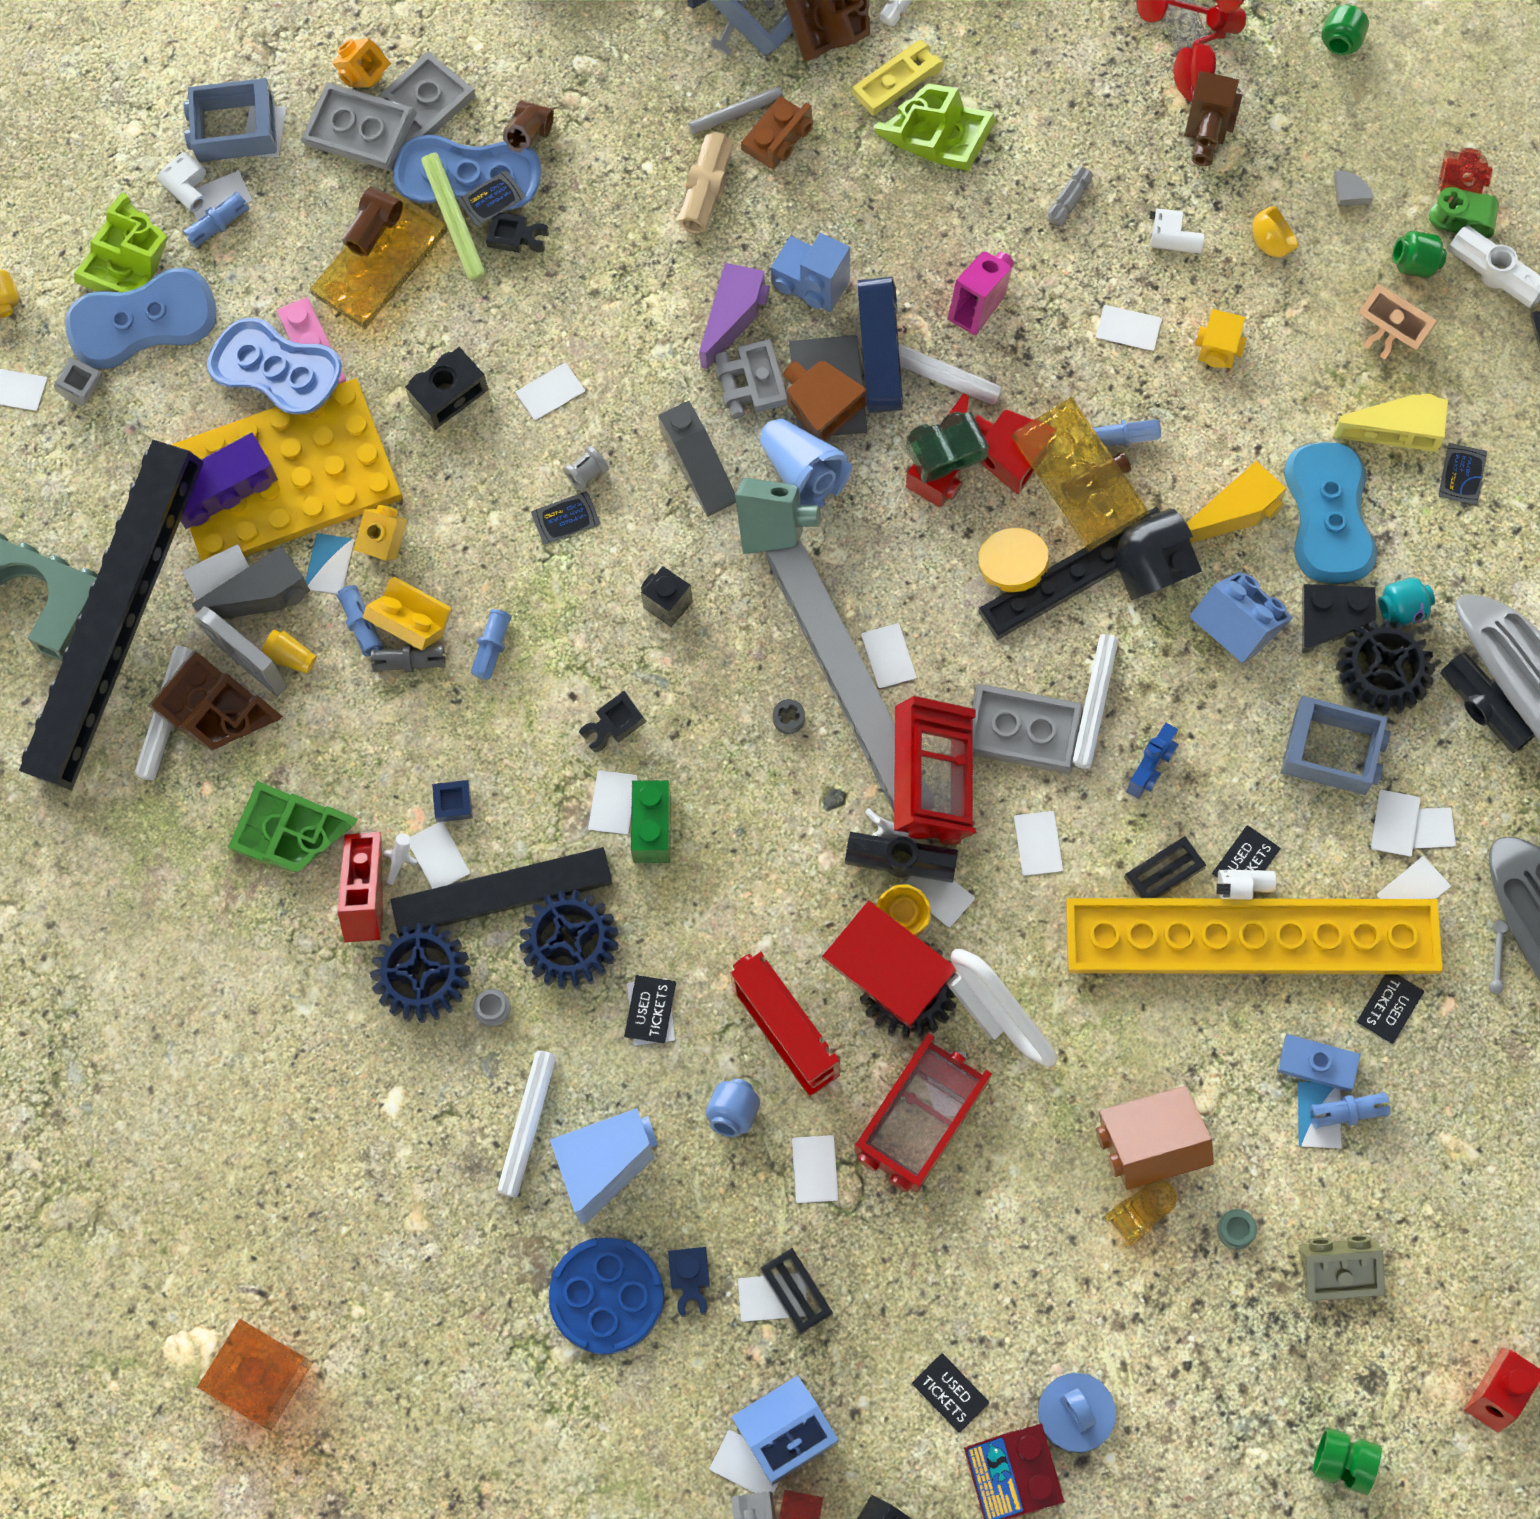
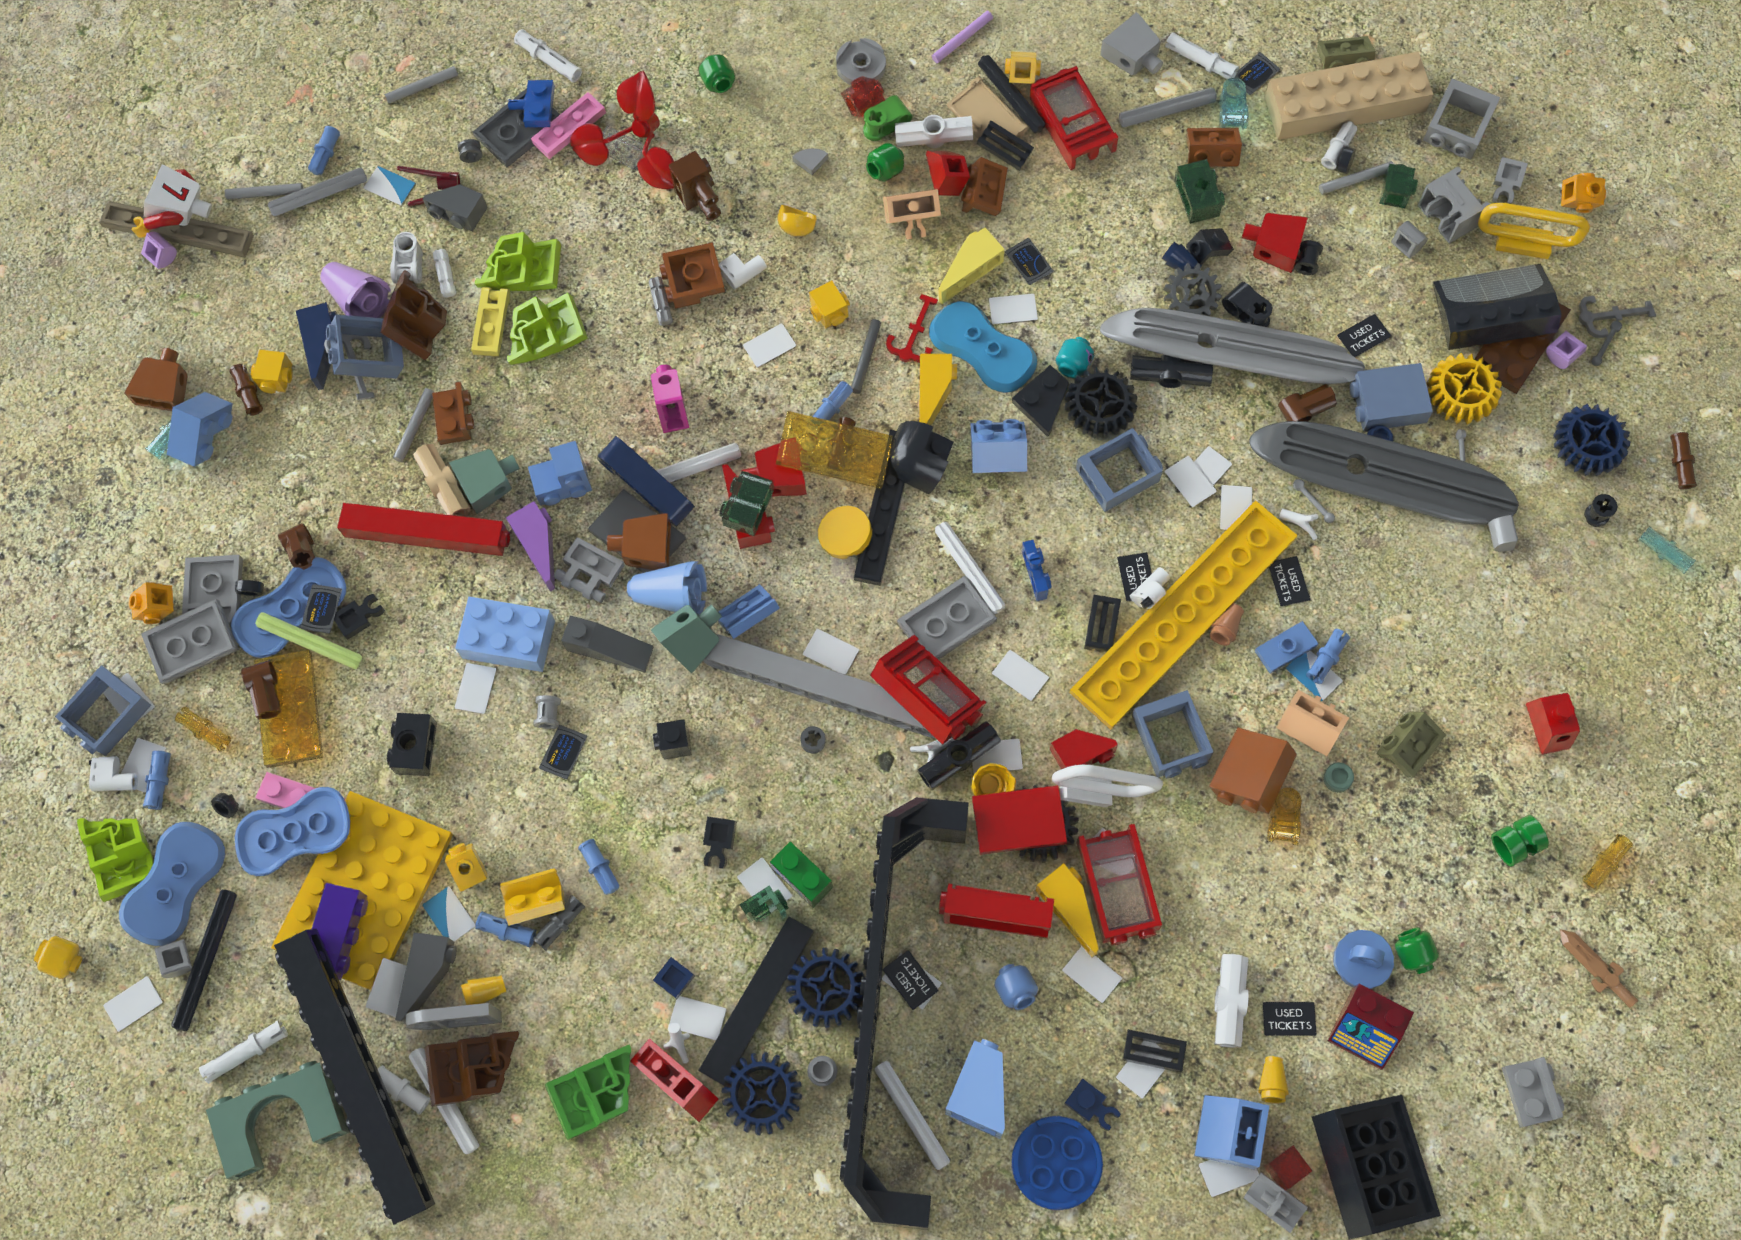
camera: 45 degrees left, 0 degrees up
none -> black axle [171,889,237,1031]
none -> clear yellow pin [175,707,231,752]
none -> white pin [199,1020,288,1084]
none -> black piece [211,793,239,818]
none -> black tile [235,580,264,596]
none -> red brick [337,503,510,556]
none -> white pin [378,1065,431,1114]
none -> sand green torso [449,449,520,514]
none -> light blue brick [455,597,555,672]
none -> lime slope [475,232,561,291]
none -> dark orange plate [659,242,725,309]
none -> medium blue plate [718,584,780,639]
none -> clear green bracket [740,885,789,923]
none -> light grey plate [836,38,886,89]
none -> black arch [840,797,969,1230]
none -> dark grey bar [851,319,881,394]
none -> red piece [886,294,938,363]
none -> red slope [926,150,970,196]
none -> dark orange bracket [961,157,1008,216]
none -> white sticker [989,294,1038,324]
none -> yellow slope [1035,863,1099,958]
none -> red slope [1050,729,1118,769]
none -> sand blue window [1132,690,1214,779]
none -> nougat cone [1210,603,1244,646]
none -> white piece [1214,954,1249,1048]
none -> yellow cone [1258,1056,1289,1104]
none -> light nougat brick [1277,689,1349,756]
none -> white bar [1279,508,1318,540]
none -> green head [1394,927,1439,974]

